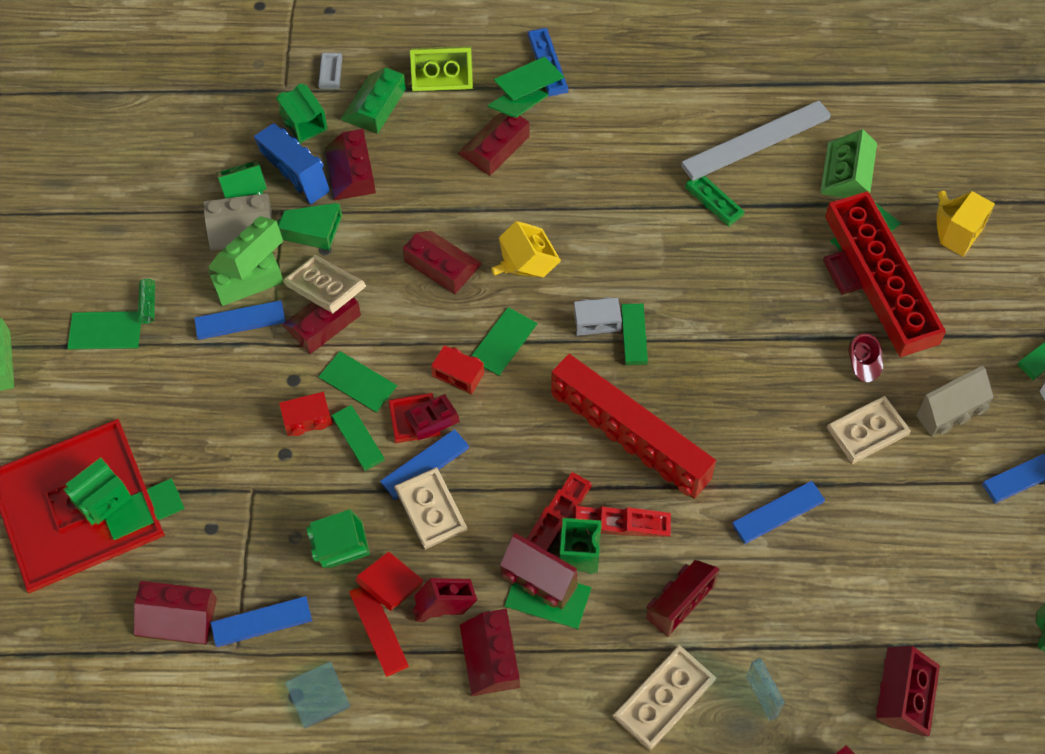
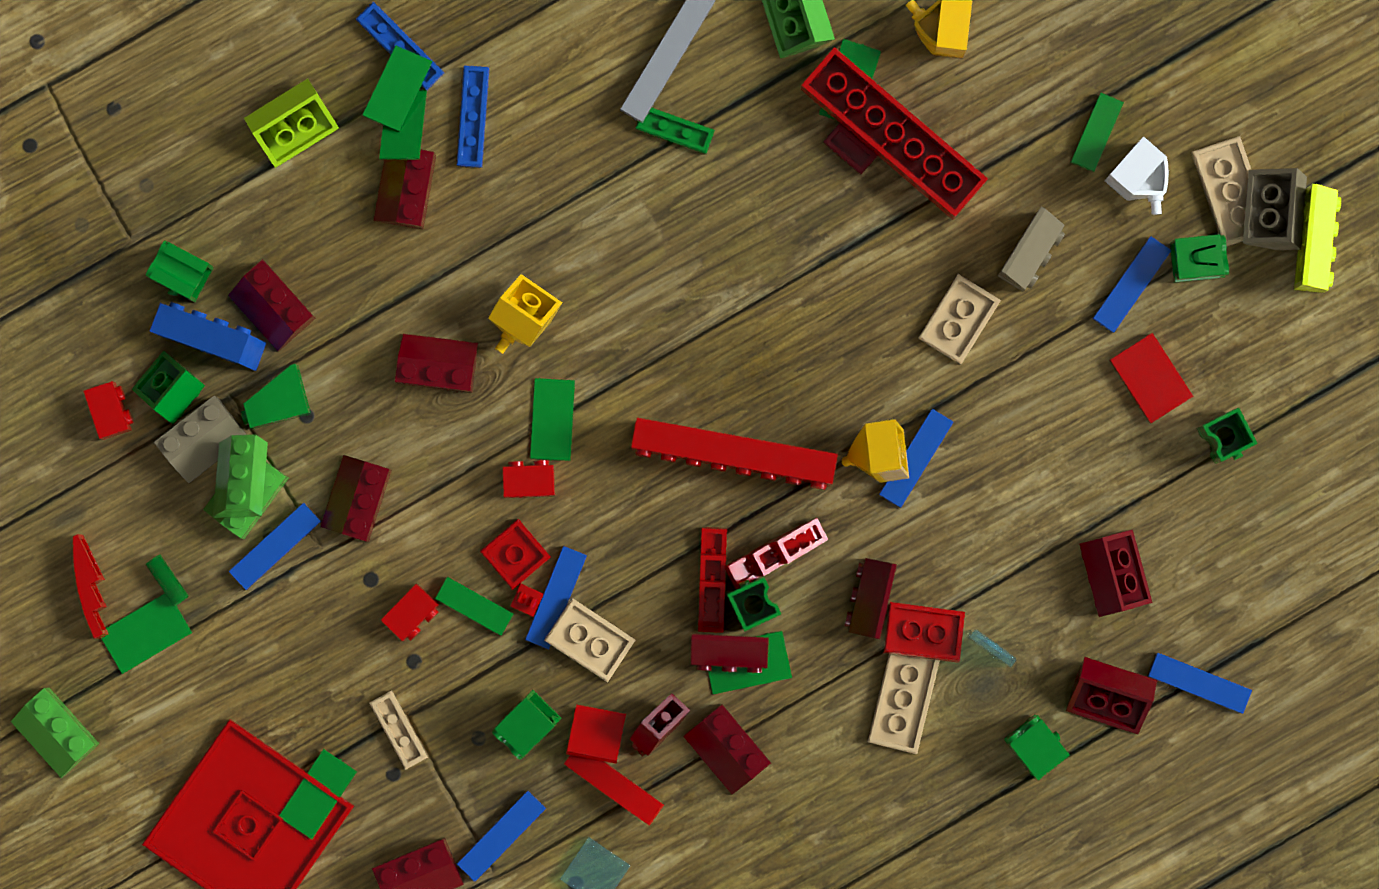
camera: 30 degrees left, 25 degrees up
green piece [63,458,132,526] -> none
tan tile [283,255,366,313] -> none
light grey tile [318,53,342,89] -> none
green piece [319,351,397,413] -> none
green slope [341,68,406,134] -> none
dark red piece [404,394,460,441] -> none
light grey brick [574,297,622,336] -> none
green tile [621,303,648,365] -> none
dark red cap [848,333,883,382] -> none
none -> red slope [73,534,109,639]
none -> red brick [83,381,134,440]
none -> tan tile [369,691,428,770]
none -> blue tile [457,65,490,168]
none -> red tile [511,584,544,617]
none -> yellow piece [842,419,909,483]
none -> red tile [884,602,965,663]
none -> red tile [1109,333,1194,424]

